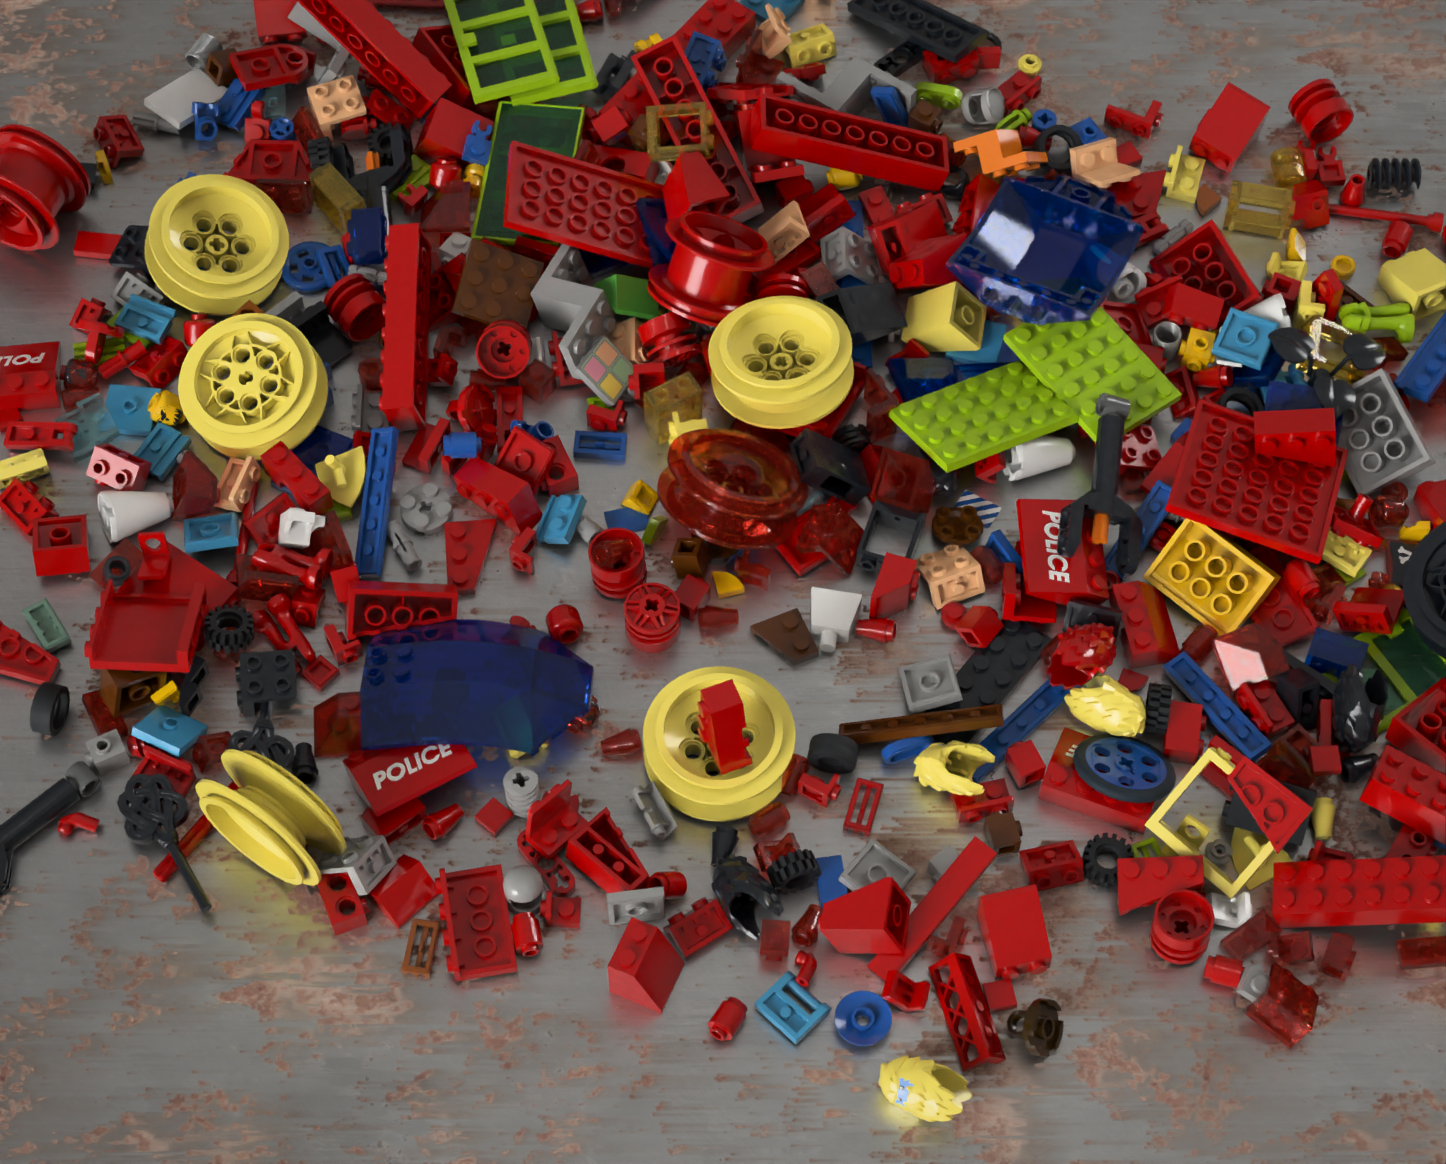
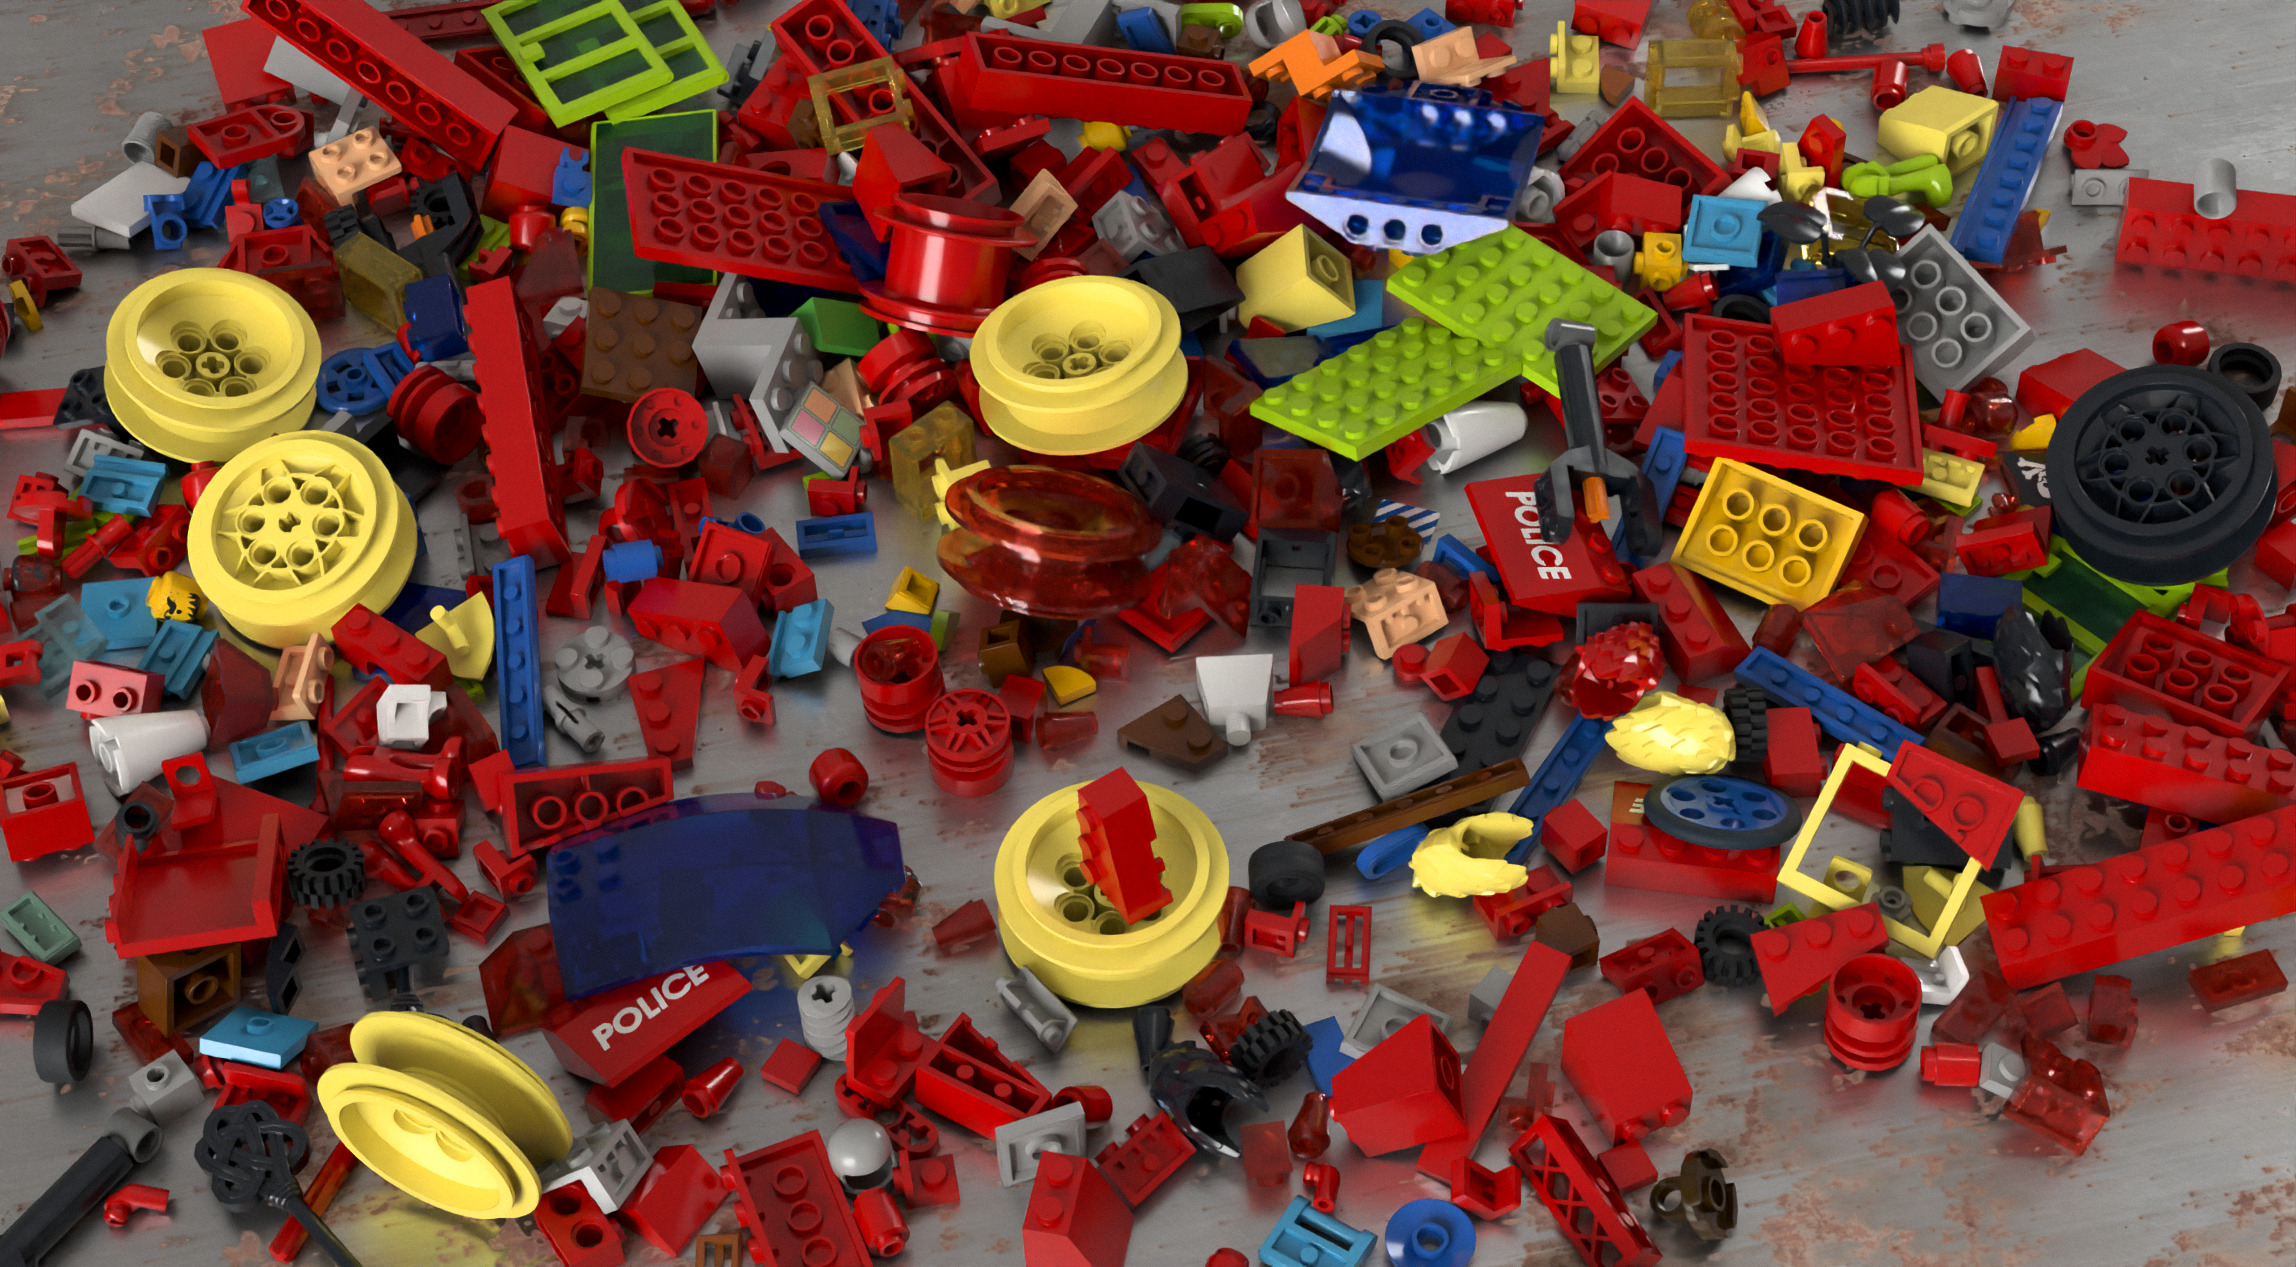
camera: 10 degrees left, 10 degrees down
yellow tile [150,680,181,706] -> none
red brick [592,105,634,147] -> none

